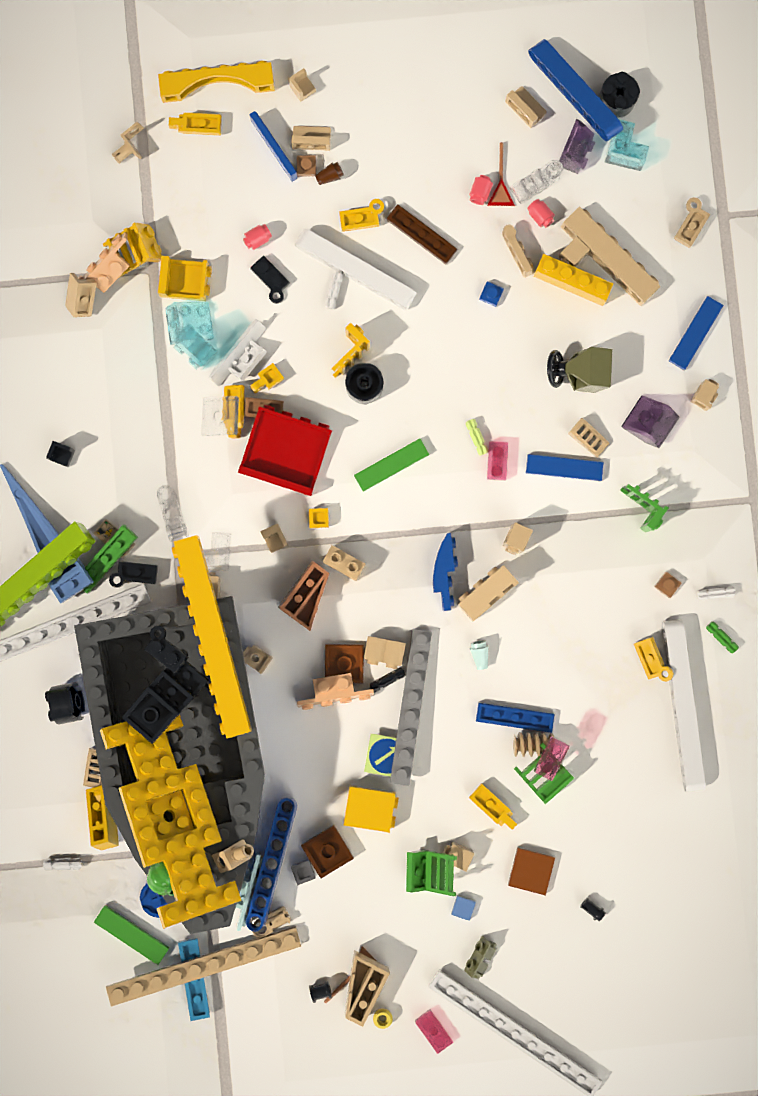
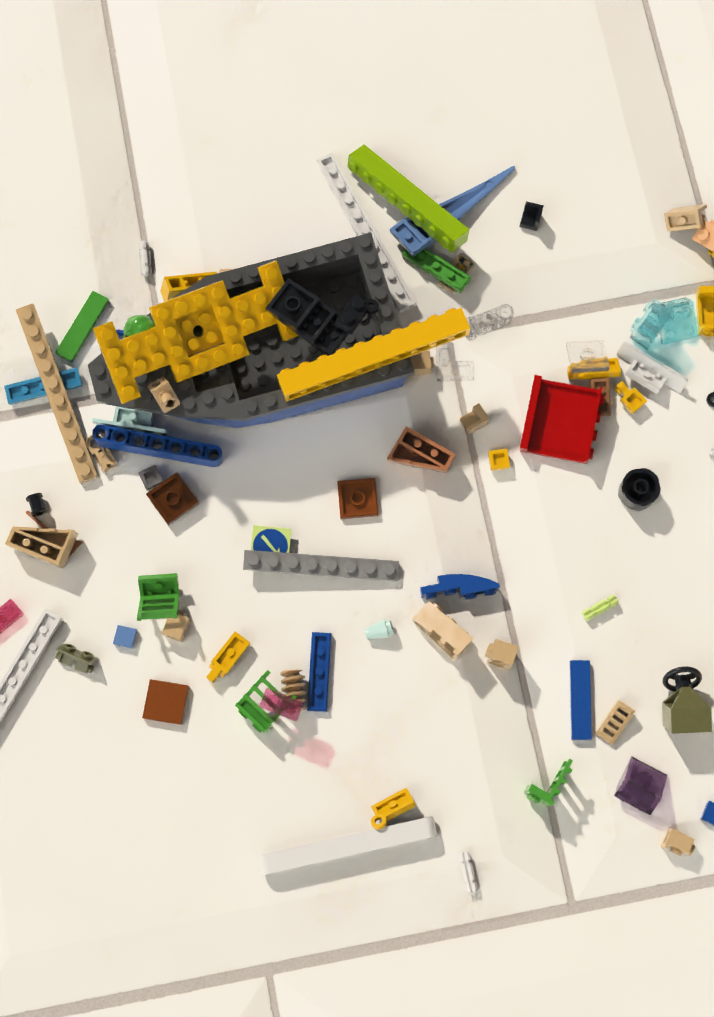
camera: 90 degrees right, 10 degrees down
black brick [45,682,85,725] -> none
black hinge [109,561,158,588] -> none
tan brick [243,645,273,674] -> none
light nougat bracket [297,673,374,710] -> none
tan brick [322,545,366,581] -> none
yellow plate [331,322,370,378] -> none
yellow panel [344,785,399,833] -> none
bright green tile [354,438,430,492] -> none
tan brick [364,636,406,669] -> none
black axle [369,667,406,693] -> none
light yellow plate [373,1008,393,1029] -> none
clear pink plate [487,441,508,481] -> none
black pin [580,898,606,922] -> none
medium nougat plate [654,571,682,598] -> none
bright green axle [706,622,739,654] -> none

